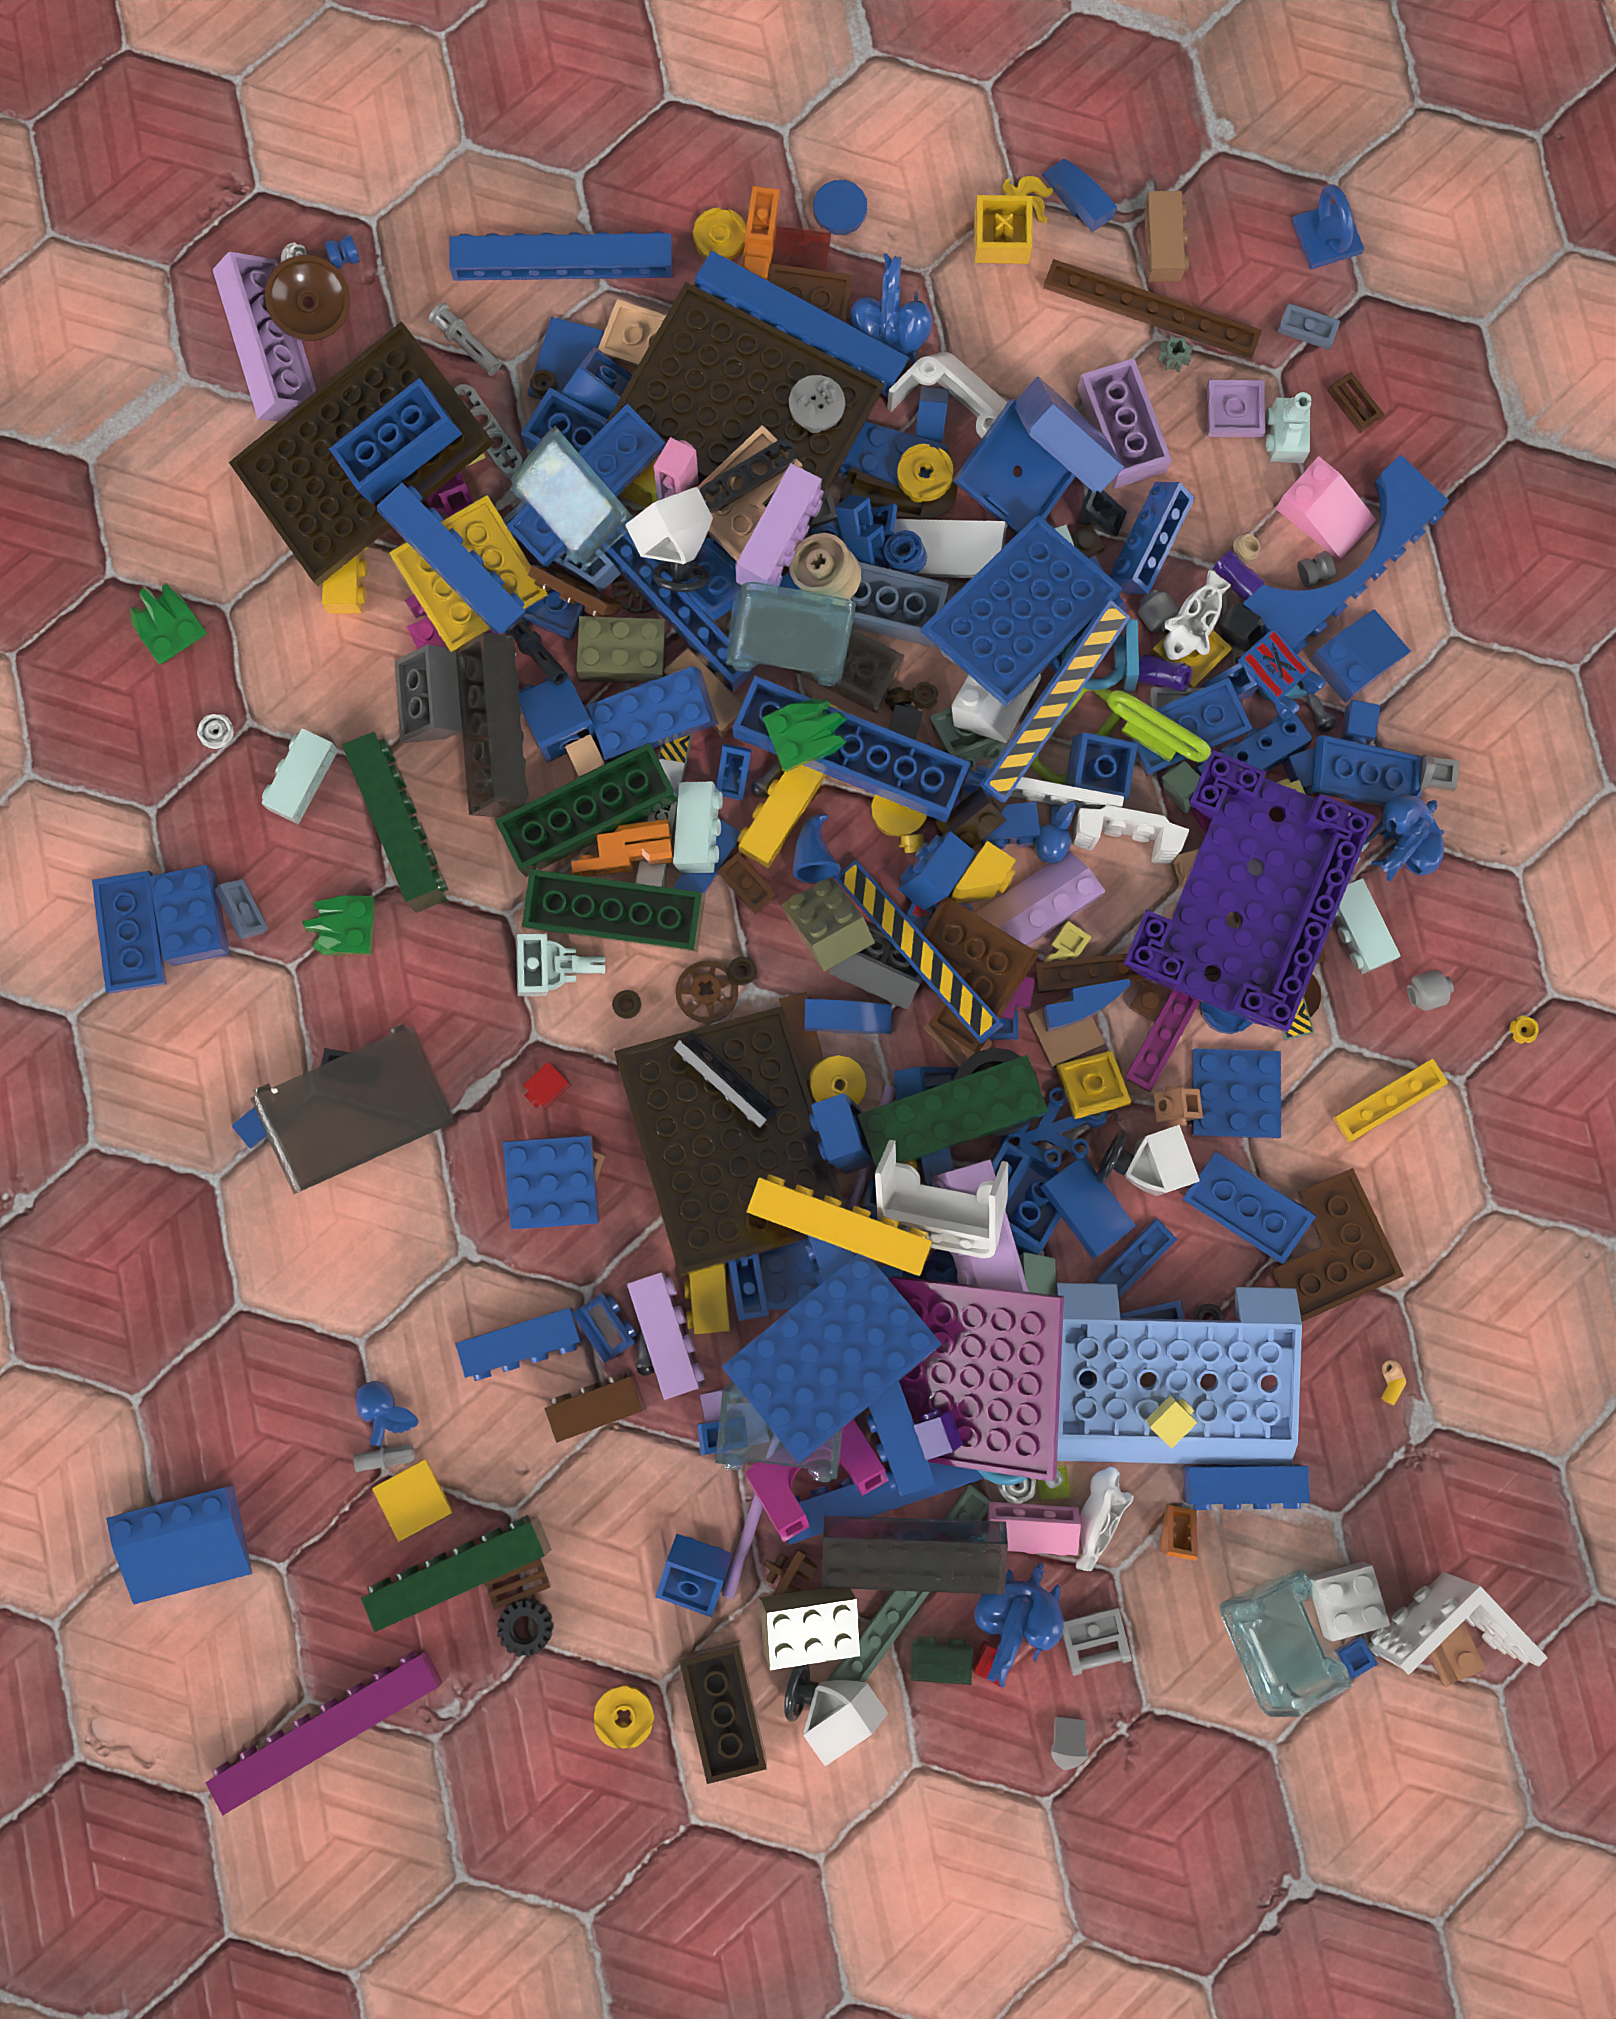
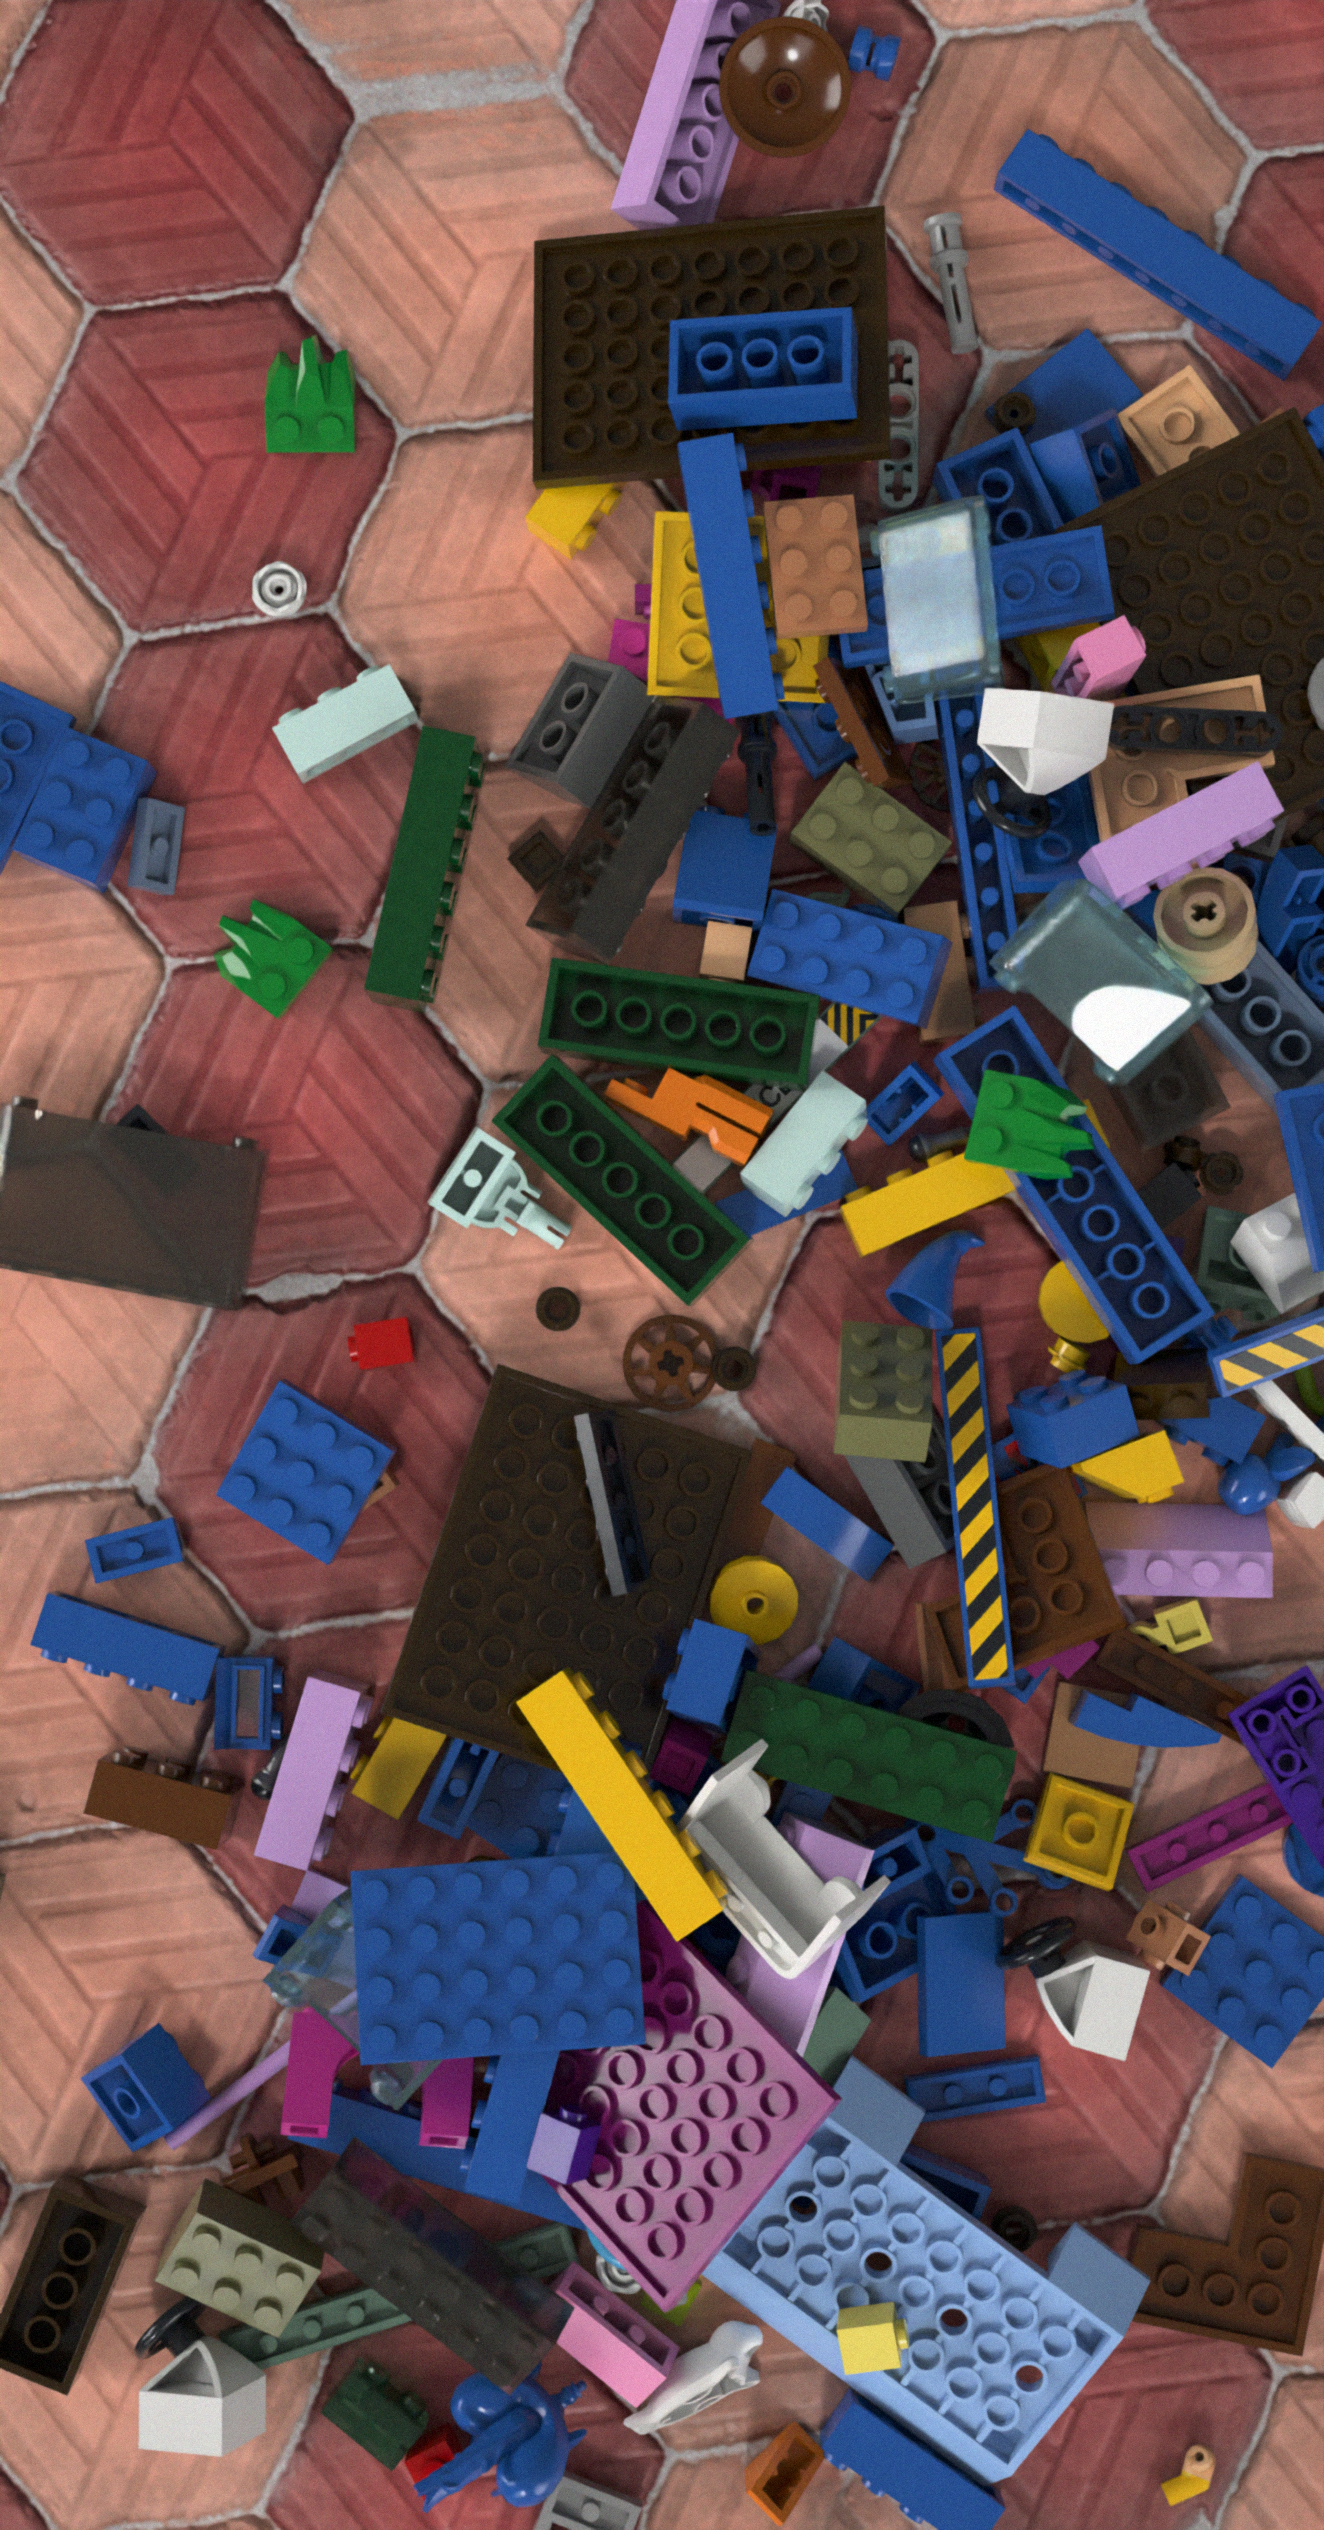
camera: 40 degrees right, 5 degrees up
reddish brown plate [717,853,777,915] -> none
reddish brown plate [1129,982,1169,1022] -> none
blue plate [1183,1150,1316,1264] -> none
none -> blue plate [85,1517,186,1584]
none -> dark brown tile [507,830,570,894]
none -> dark pink panel [649,1717,712,1795]
none -> nougat plate [762,494,868,639]

